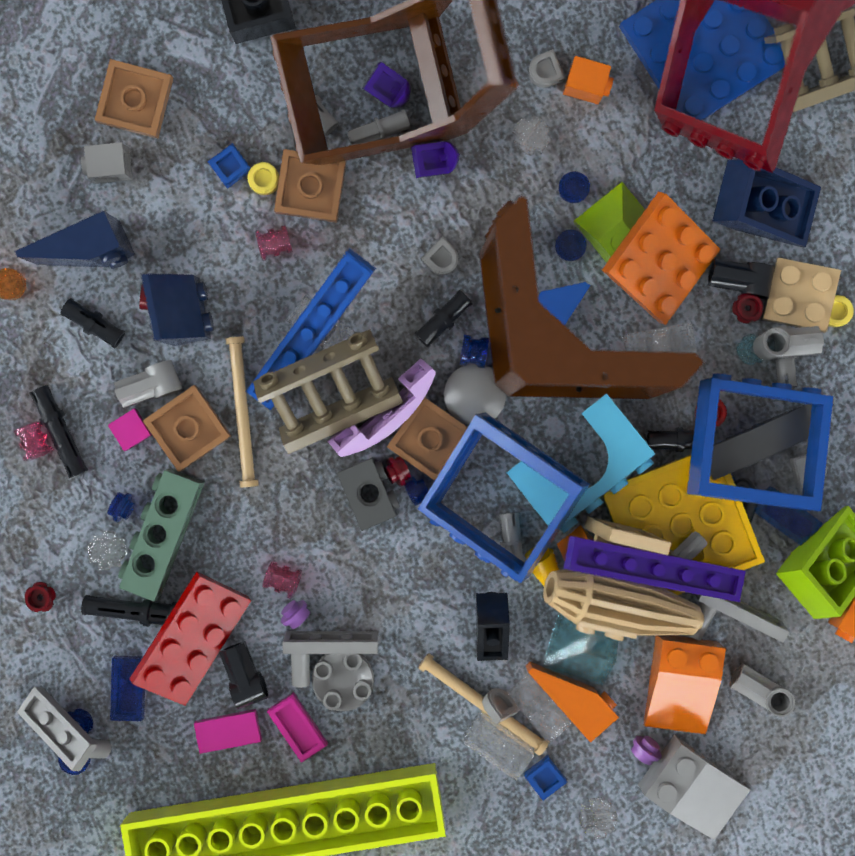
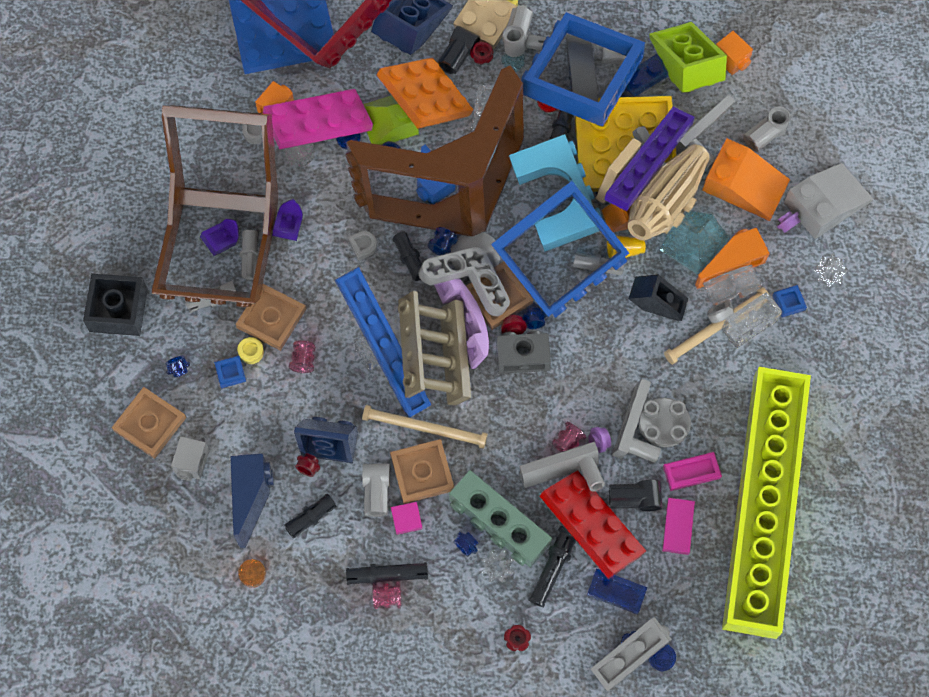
camera: 70 degrees left, 20 degrees down
none -> clear blue plate [165,355,190,377]
none -> dark pink plate [263,89,373,149]
none -> light grey beam [419,247,510,316]
none -> light grey piece [519,442,605,491]

